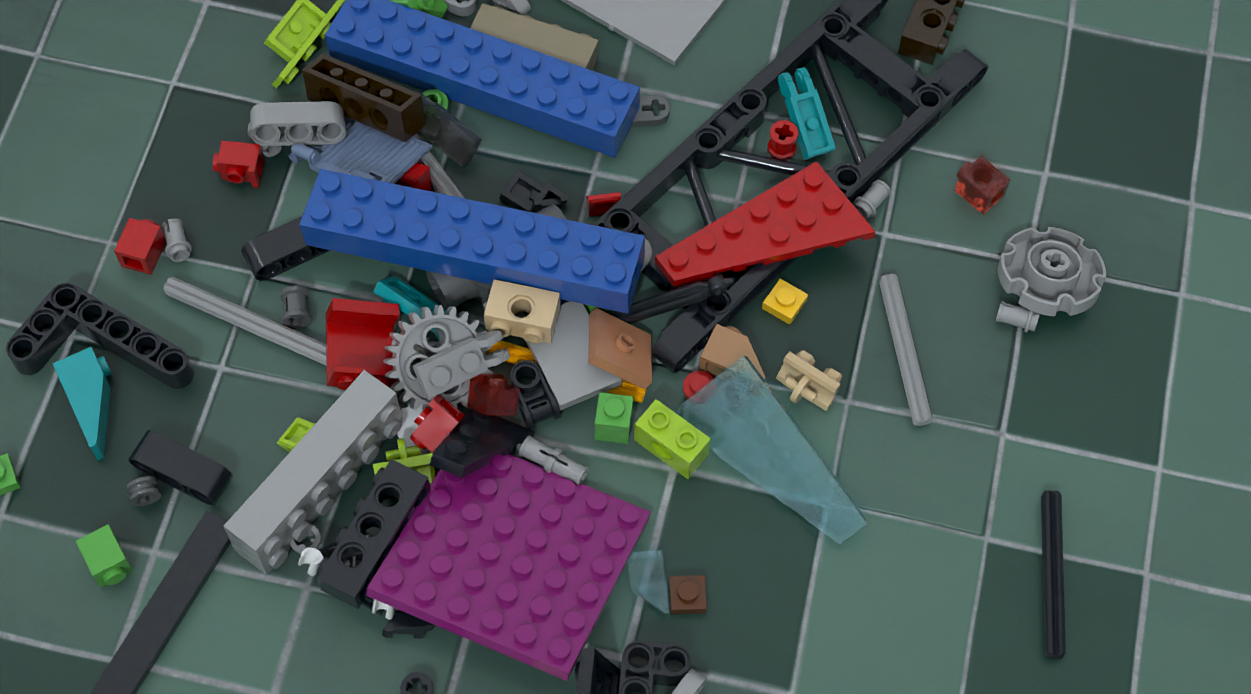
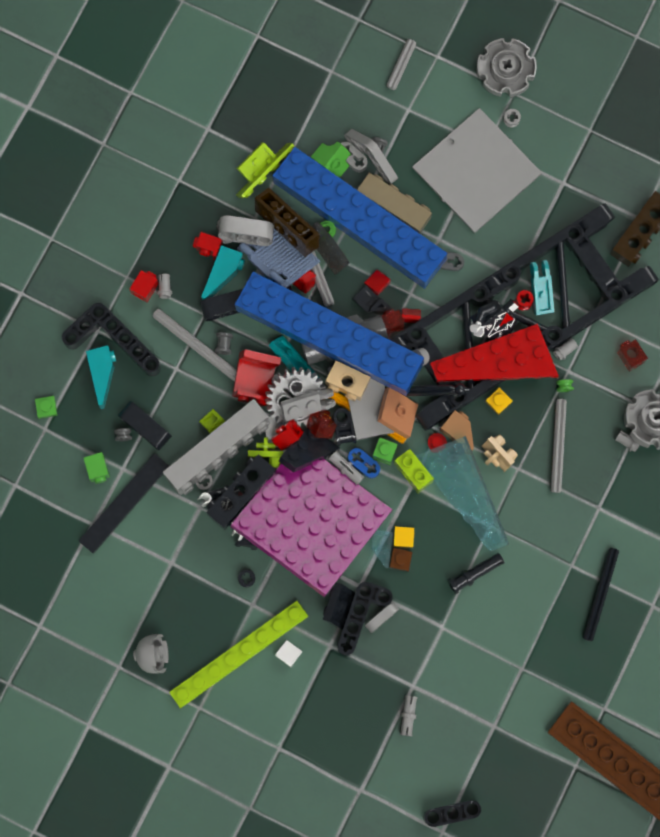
camera: 15 degrees right, 15 degrees up
none -> teal slope [201,245,245,300]
none -> blue beam [348,448,380,479]
none -> red slope [364,270,391,296]
none -> clear red brick [381,309,404,334]
none -> yellow tile [394,527,414,548]
none -> black pin [447,553,505,594]
none -> black torso [470,299,519,340]
none -> bright green bush [556,379,574,392]

